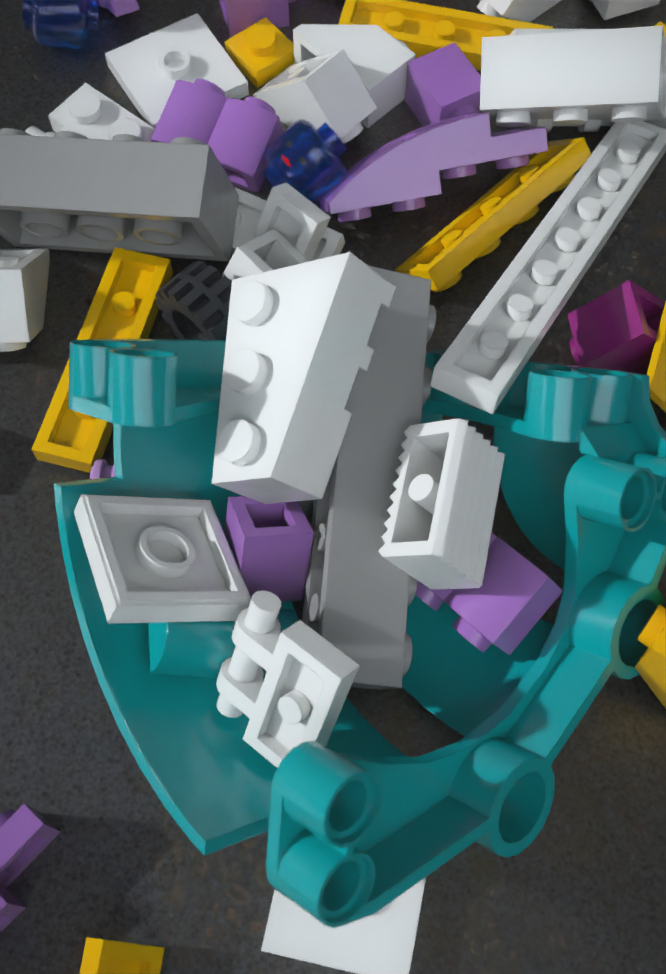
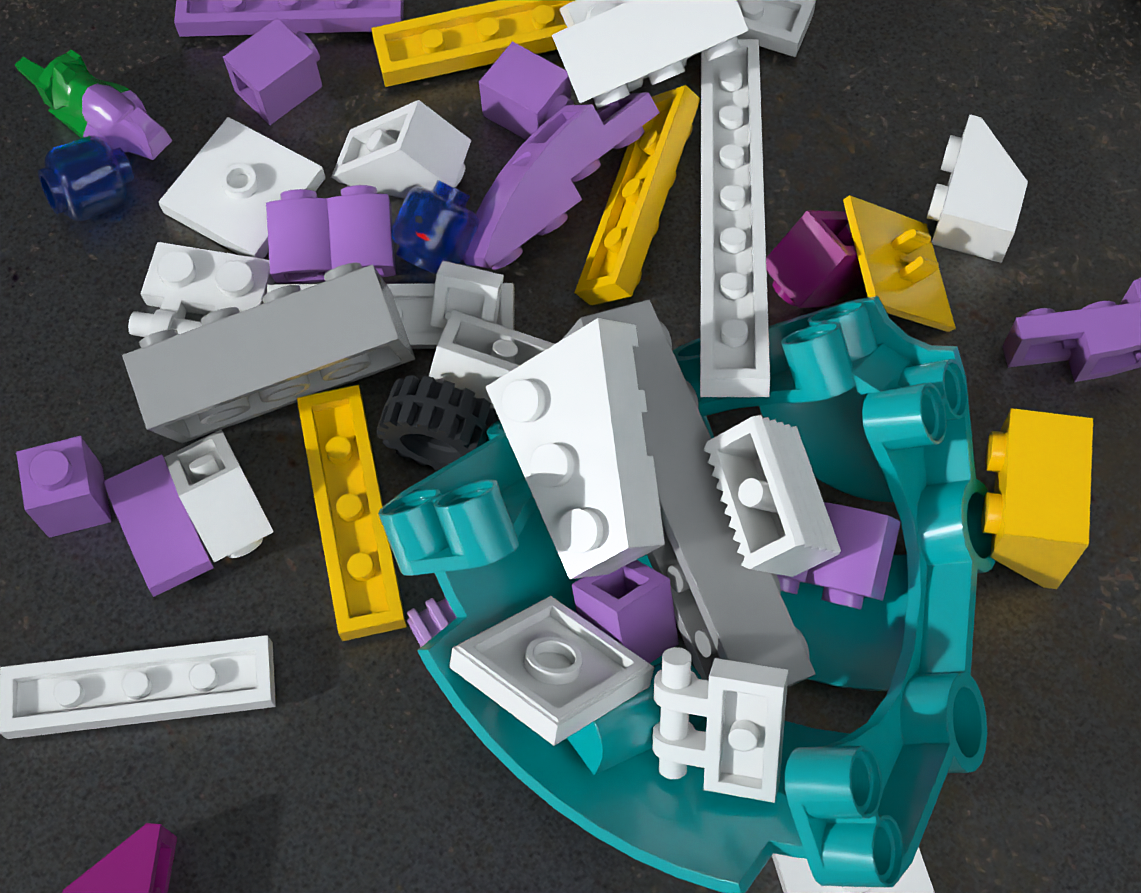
camera: 25 degrees left, 0 degrees up
yellow plate [224,17,294,88] -> none
white slope [293,24,416,128] -> none

